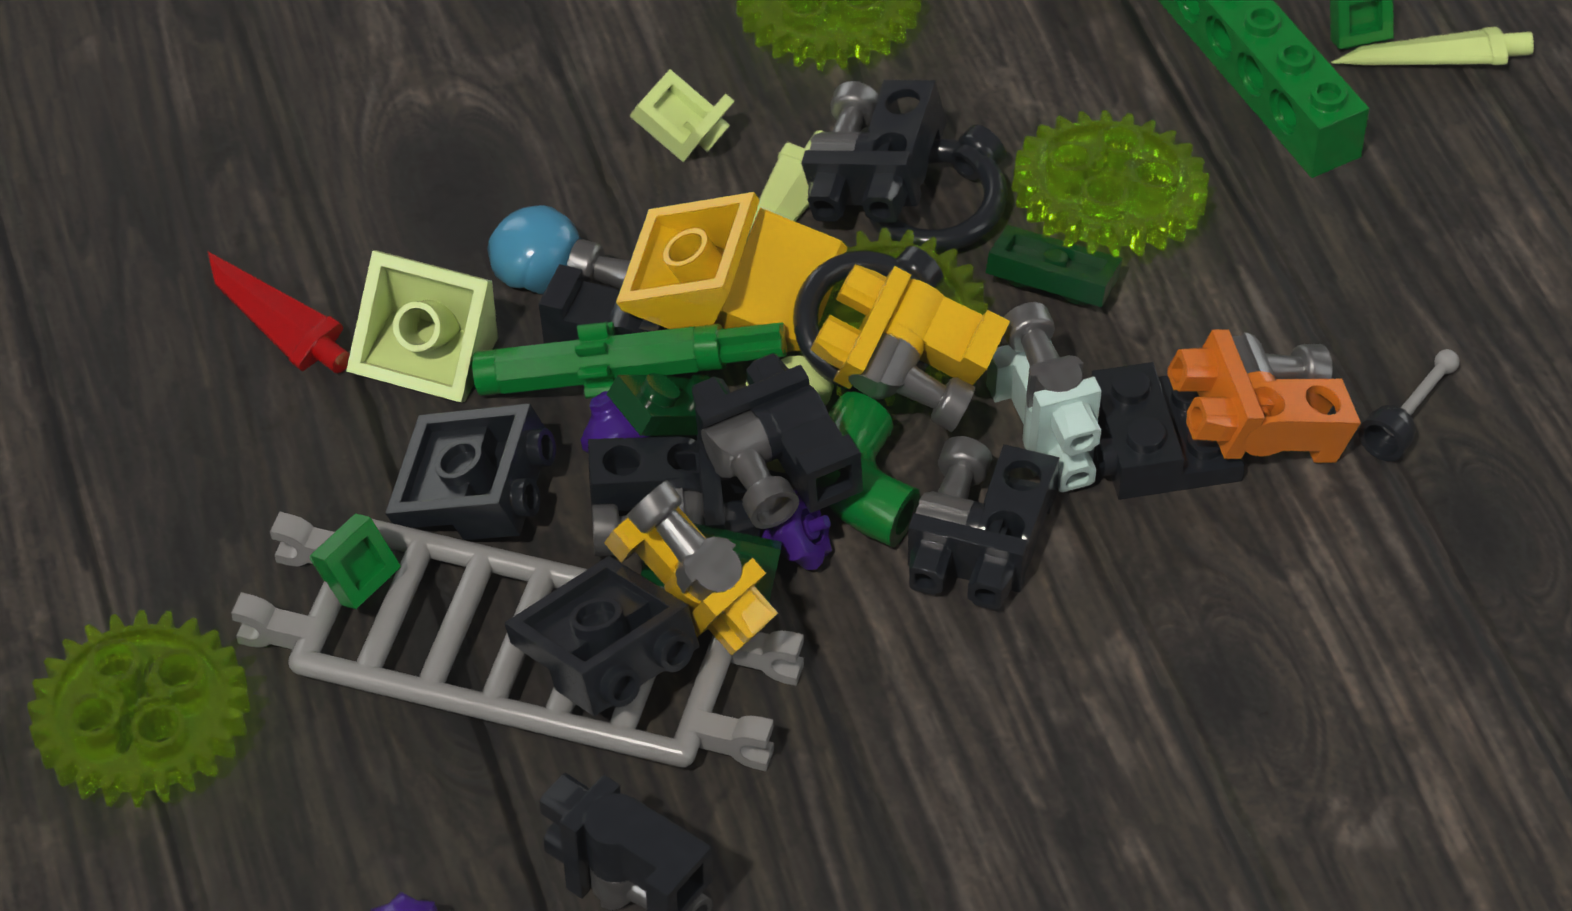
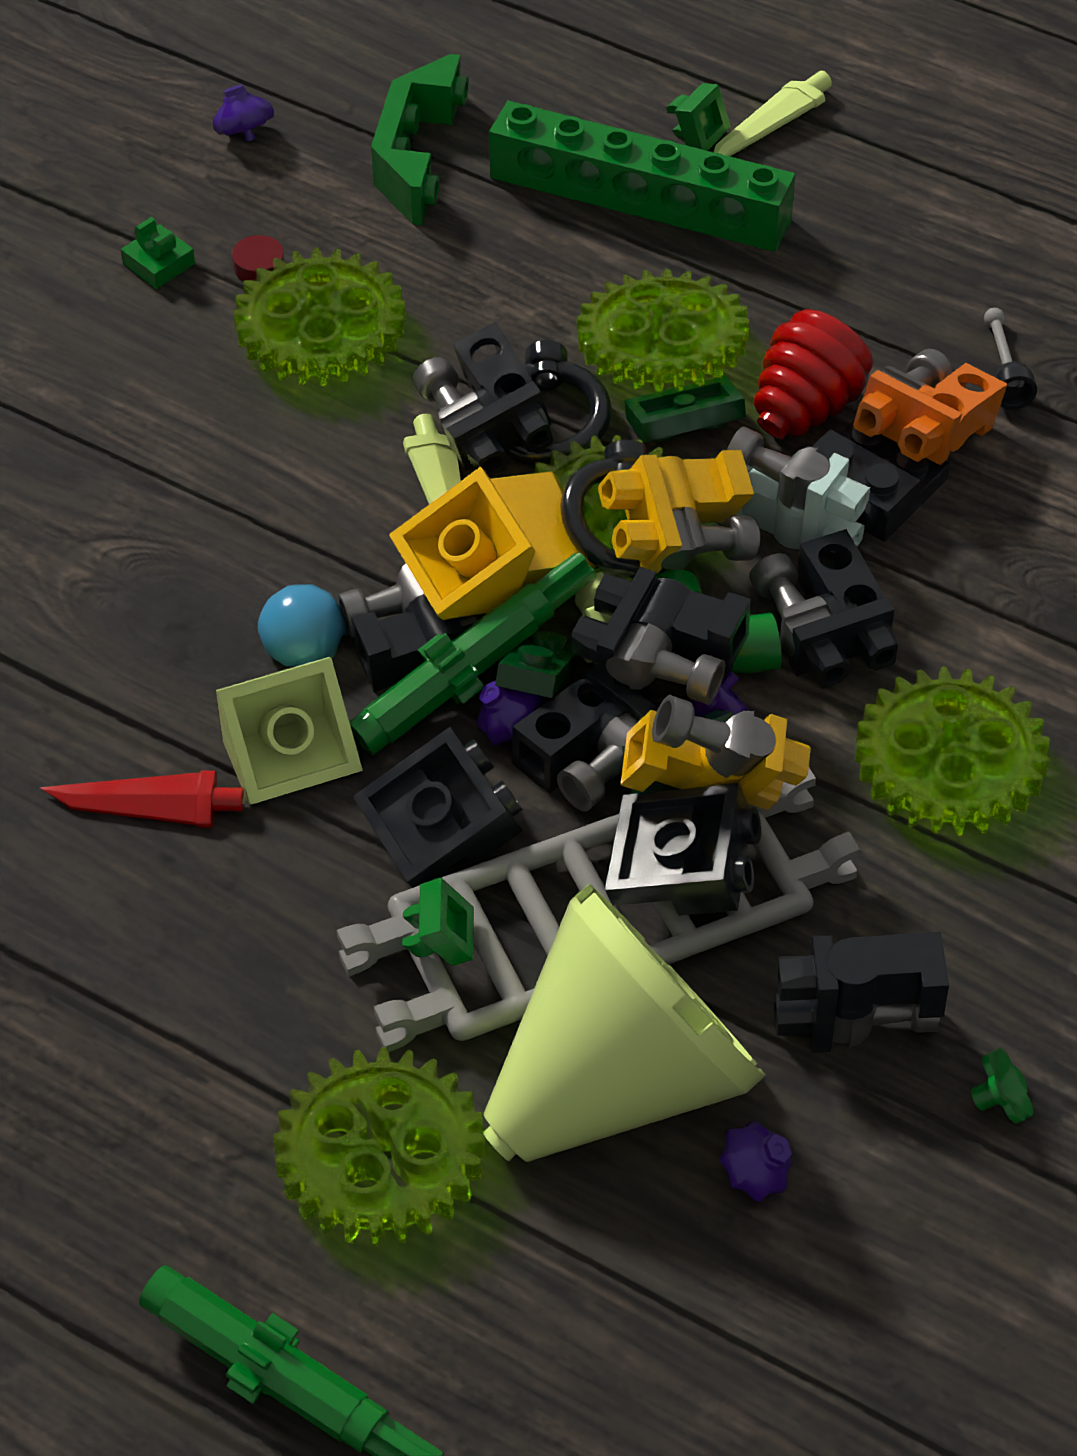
camera: 40 degrees left, 0 degrees up
yellowish green bracket [630,69,735,162] -> none
none -> yellowish green cone [483,884,766,1162]
none -> red piece [753,309,874,439]
none -> clear neon green gear [855,667,1050,836]

